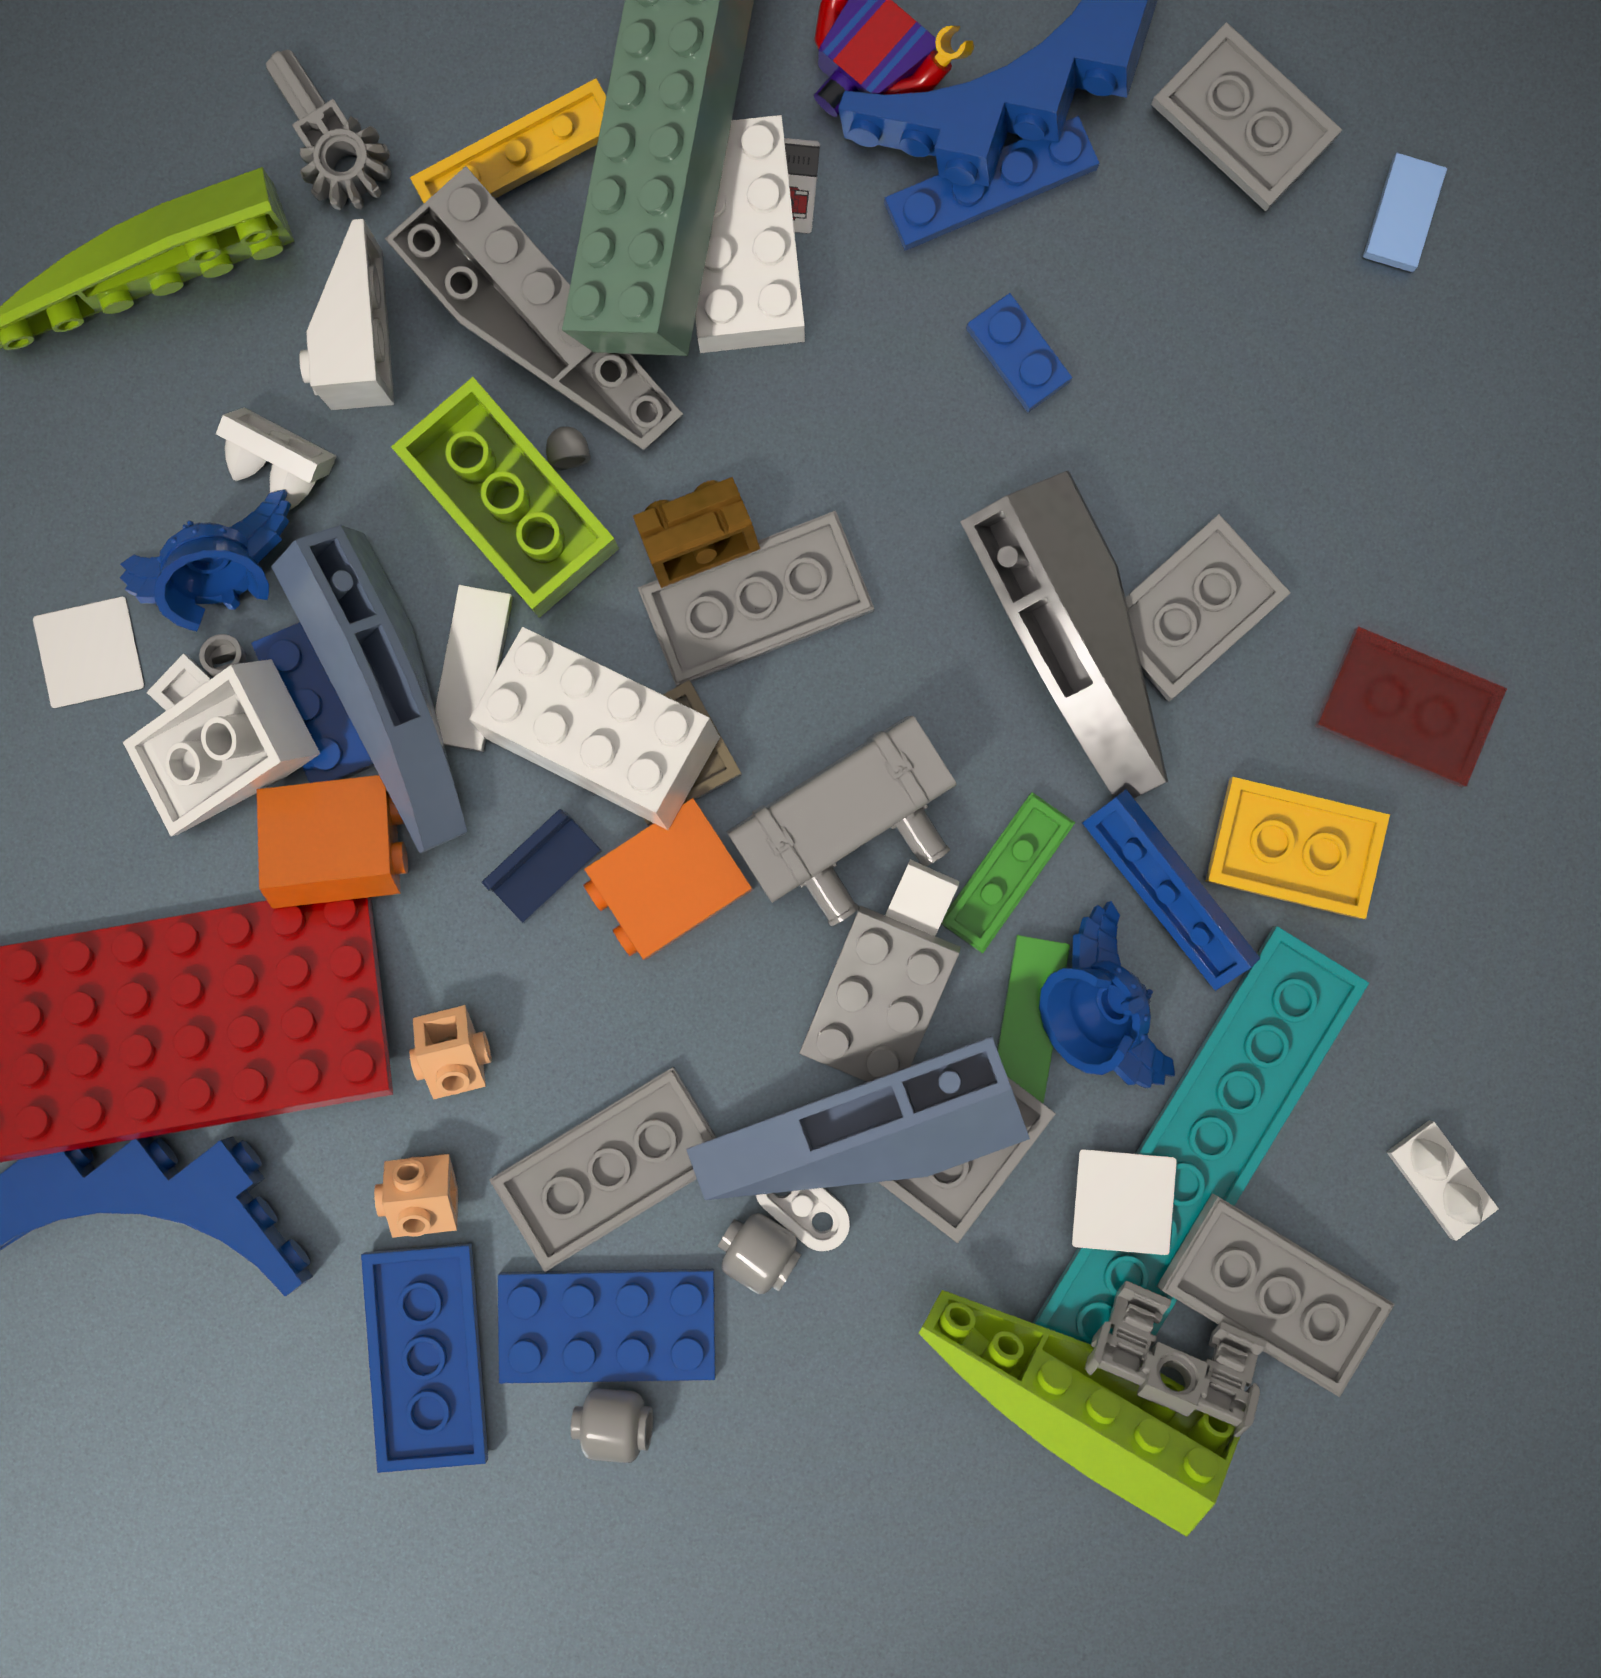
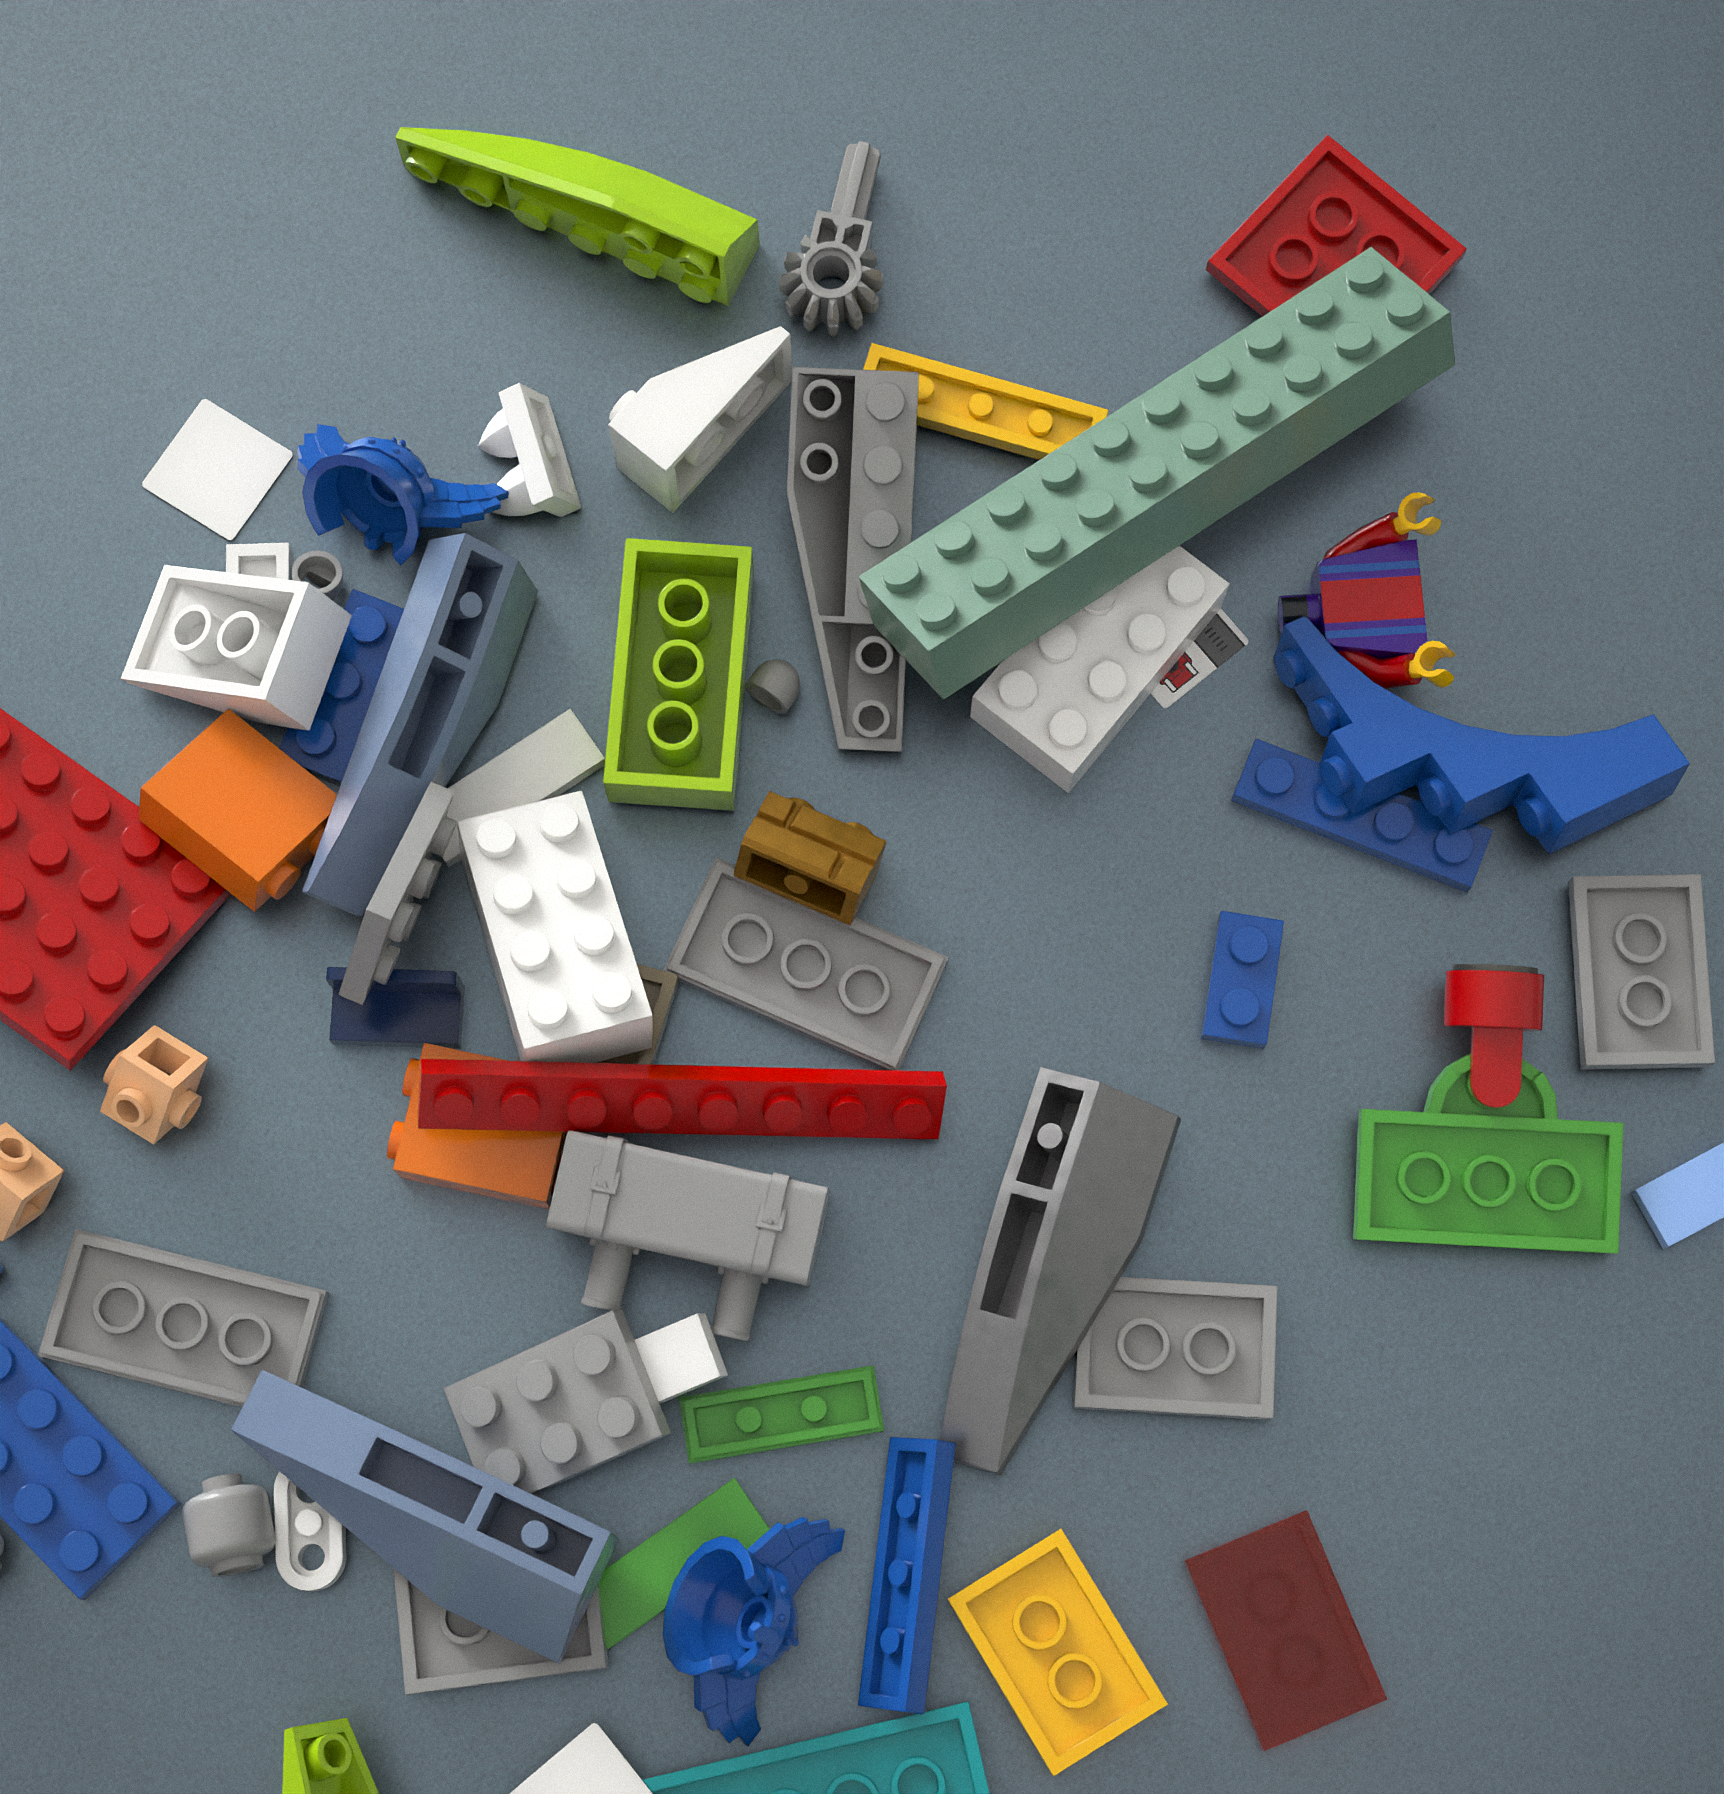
camera: 40 degrees right, 10 degrees down
none -> light grey plate [338,782,457,1005]
none -> red plate [417,1059,947,1139]
none -> bright green plate [1353,964,1623,1254]

